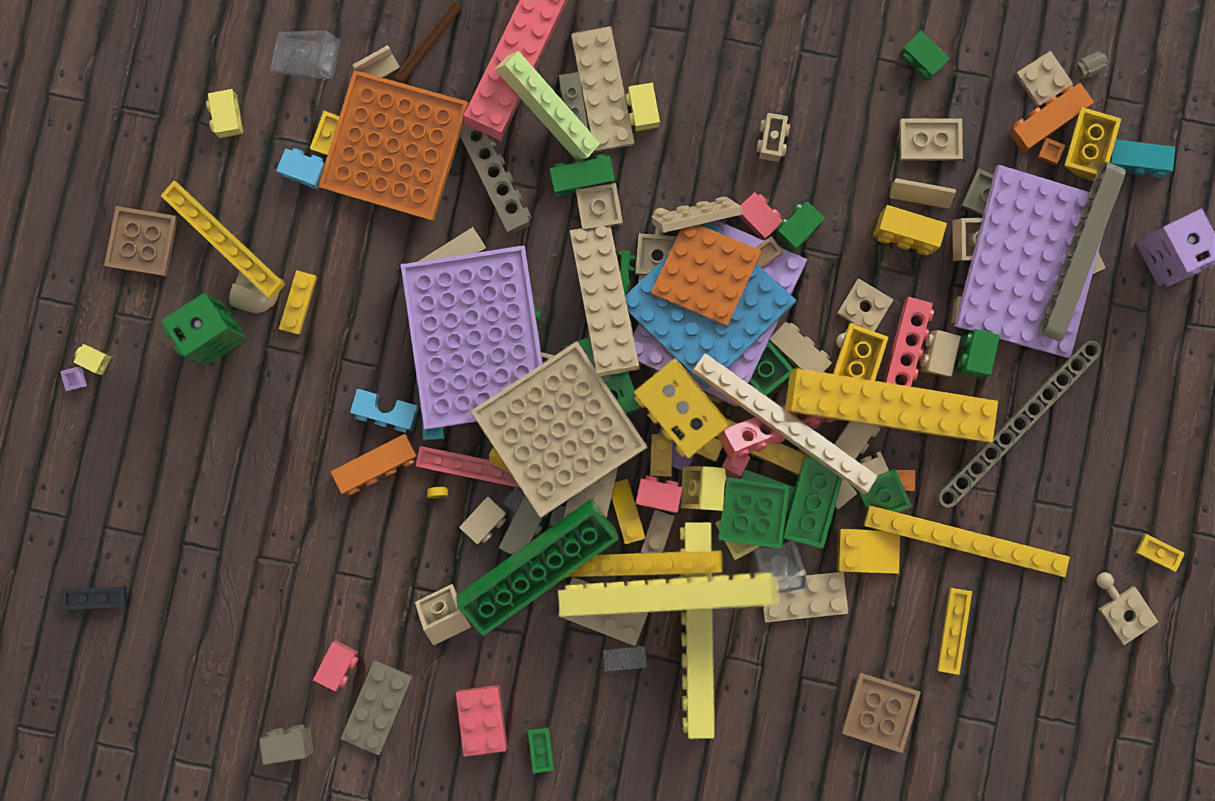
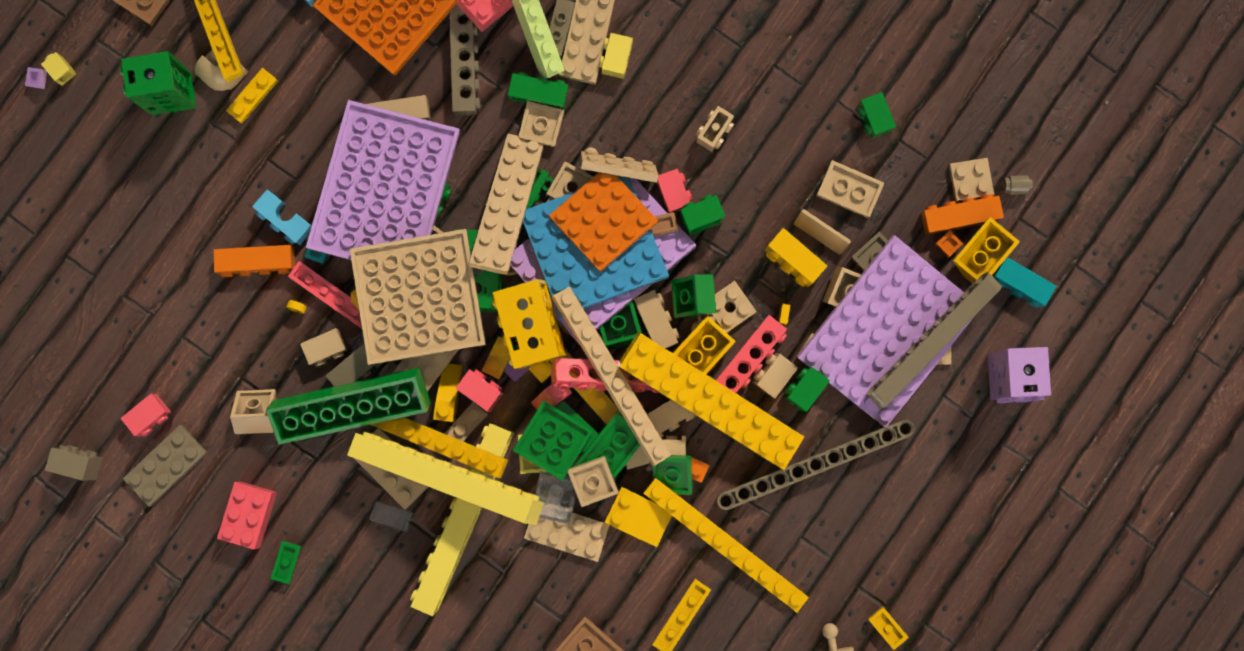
camera: 20 degrees right, 0 degrees up
light yellow brick [680,466,726,511] -> none
none -> tan plate [568,456,619,507]
none -> green brick [671,274,716,318]
none -> yellow tile [778,304,790,326]

